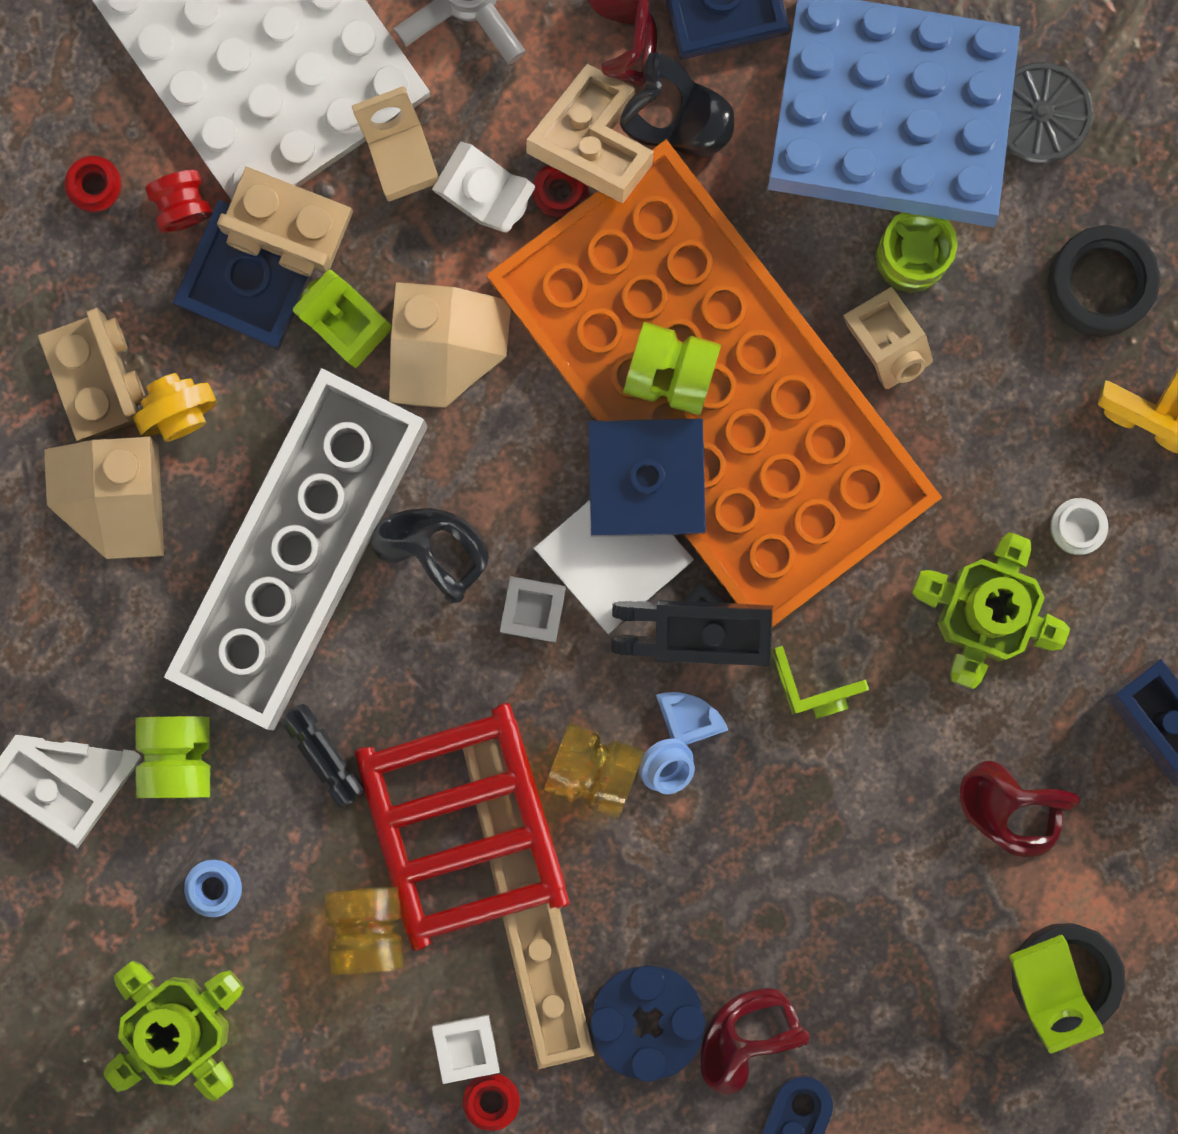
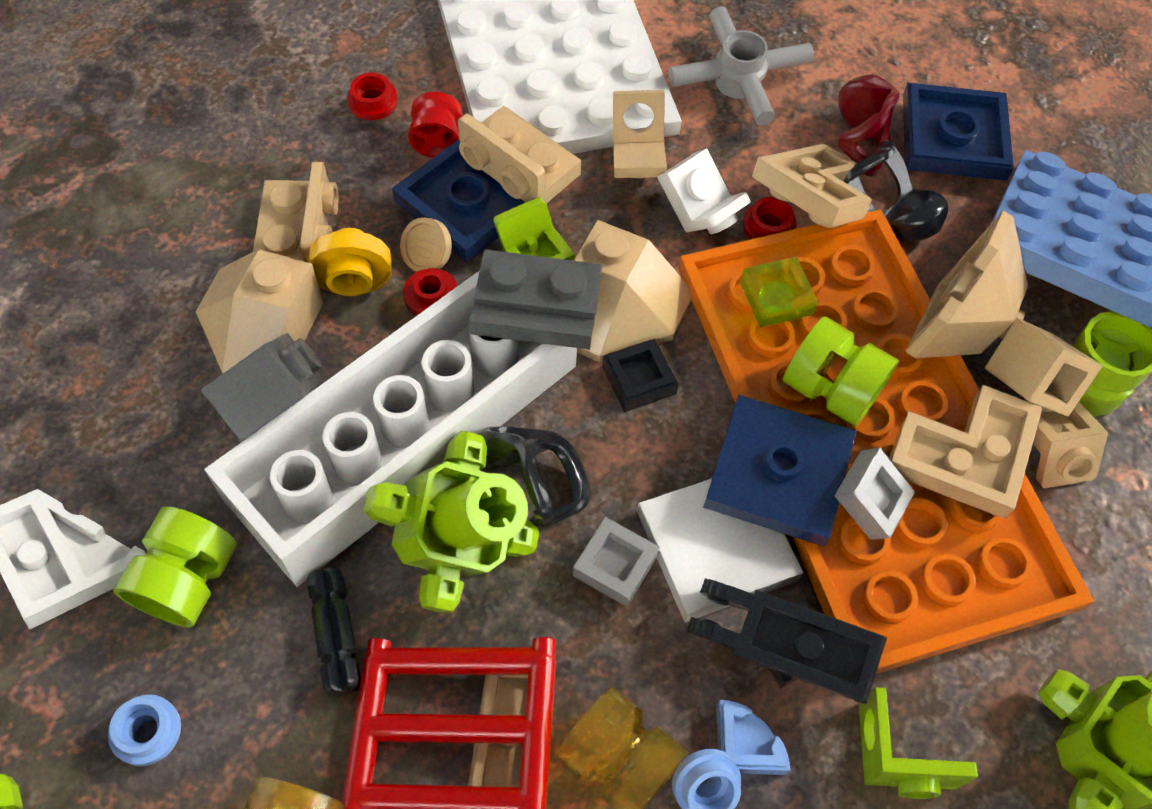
camera: 20 degrees right, 25 degrees down
none -> dark grey brick [200,333,323,442]
none -> lime piece [364,431,539,613]
none -> tan piece [400,218,452,272]
none -> red plate [403,268,458,316]
none -> dark grey plate [469,249,602,350]
none -> black tile [602,339,679,412]
none -> clear neon green plate [740,256,818,327]
none -> light grey plate [835,448,915,540]
none -> tan plate [889,385,1042,519]
none -> tan slope [906,210,1028,358]
none -> tan brick [985,318,1103,416]

